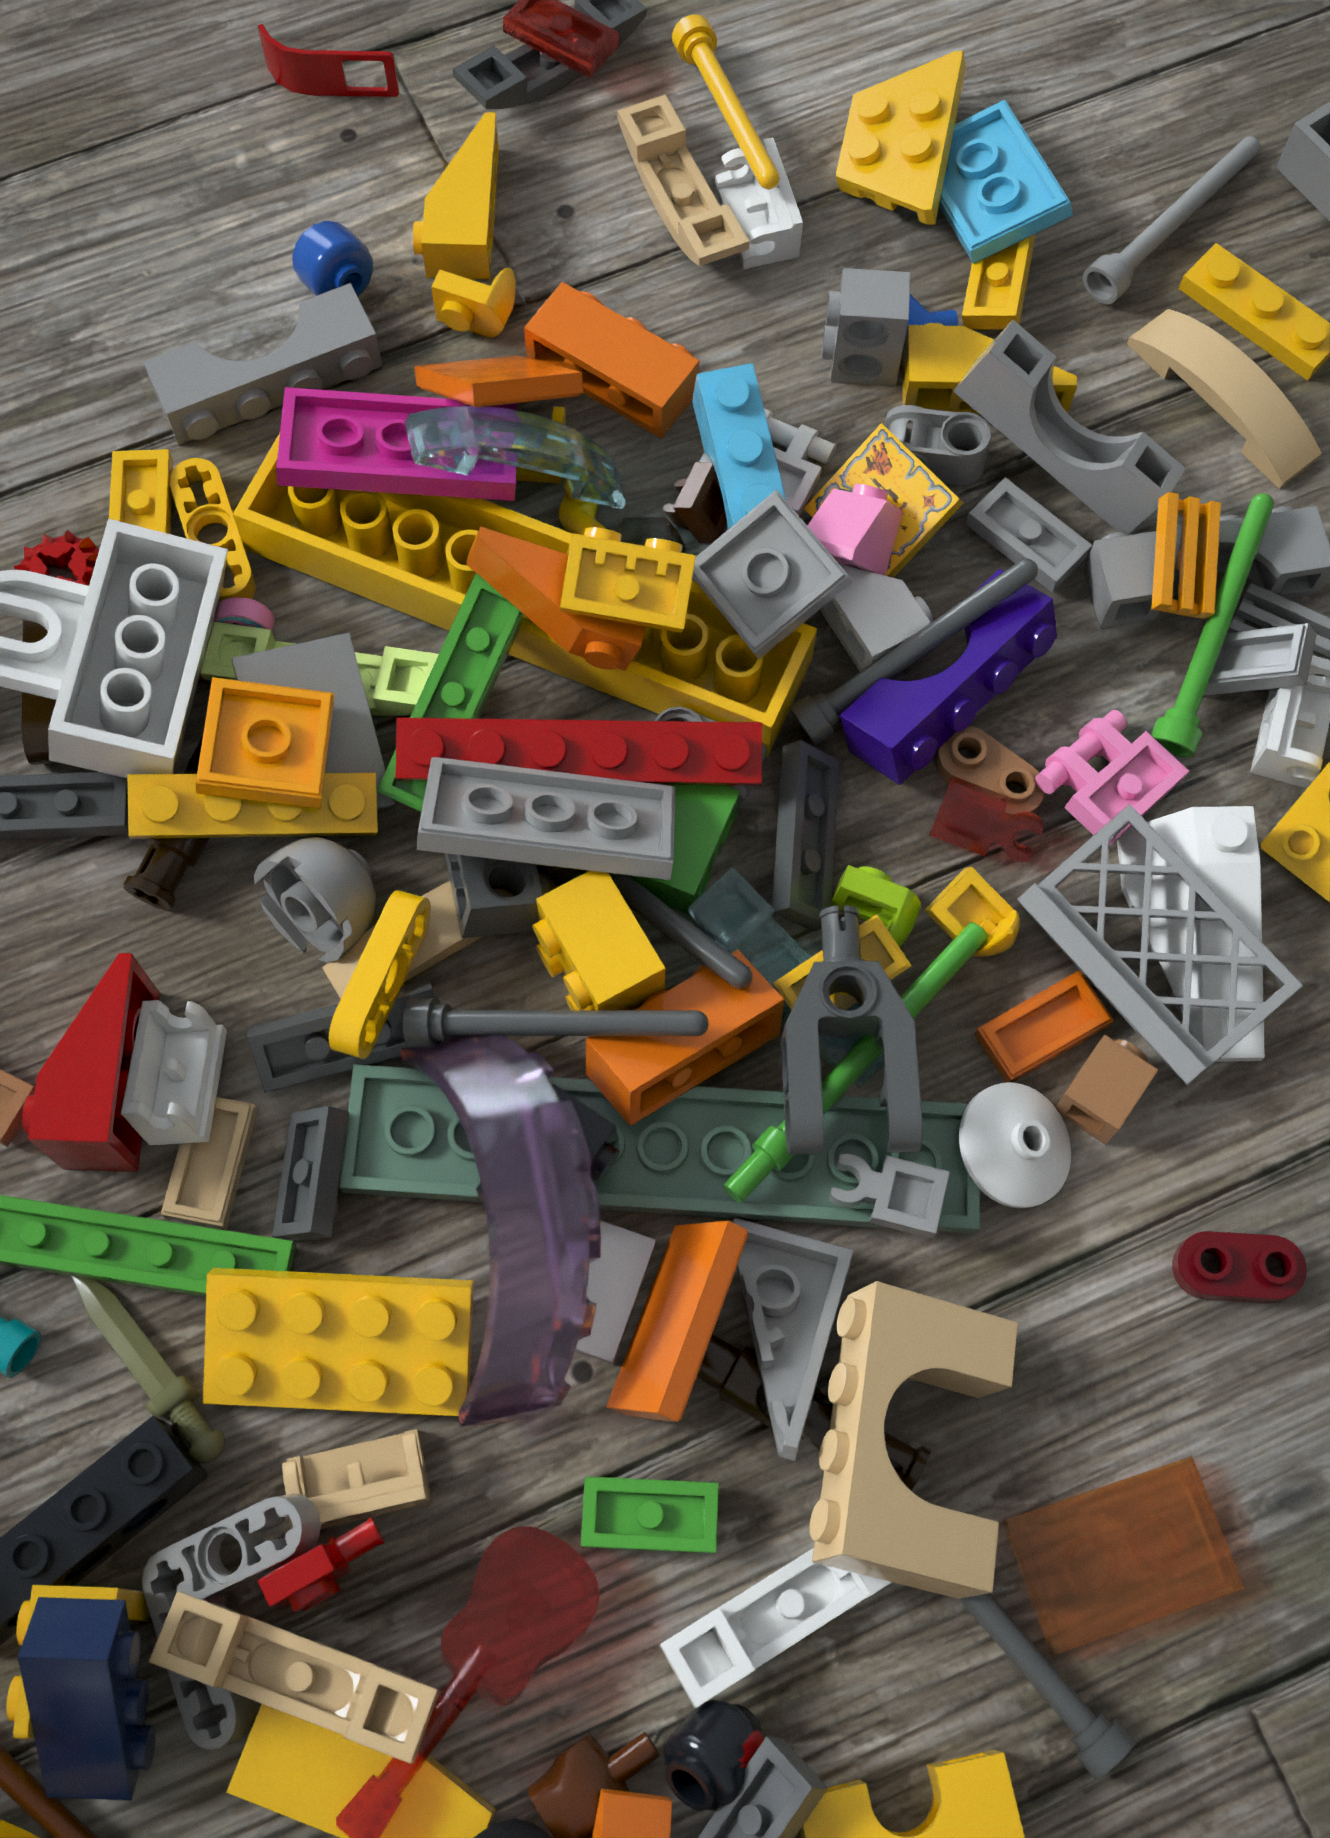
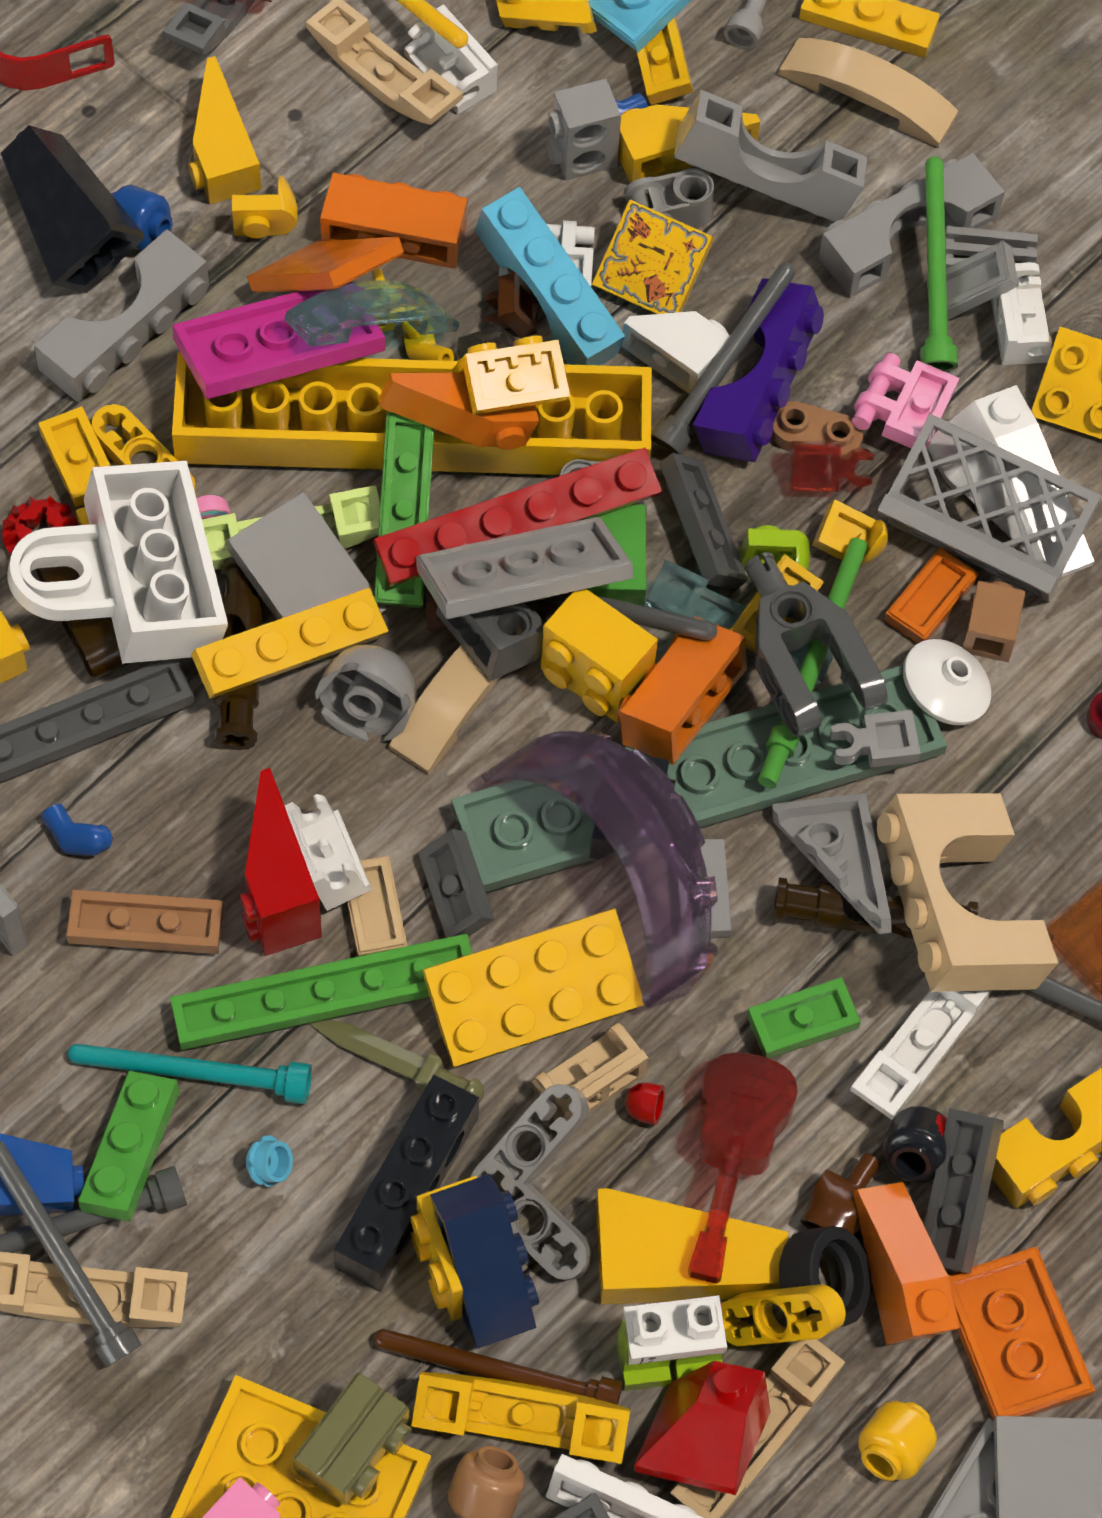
camera: 25 degrees left, 5 degrees down
tan slope [149,1591,440,1764] -> none
light orange tile [196,677,335,809] -> none
dark grey plate [247,979,447,1093] -> none
red plate [257,1517,385,1612] -> none
yellow beam [329,890,431,1059] -> none
dark grey piece [403,997,709,1048] -> none
orange tile [606,1220,748,1422] -> none
light grey tile [692,489,852,659] -> none
bright pink slope [807,484,903,576] -> none
light grey plate [966,477,1092,593] -> none
light orange tile [1151,492,1221,619] -> none
none -> black slope [1,125,145,293]
none -> red hinge [624,1082,665,1125]

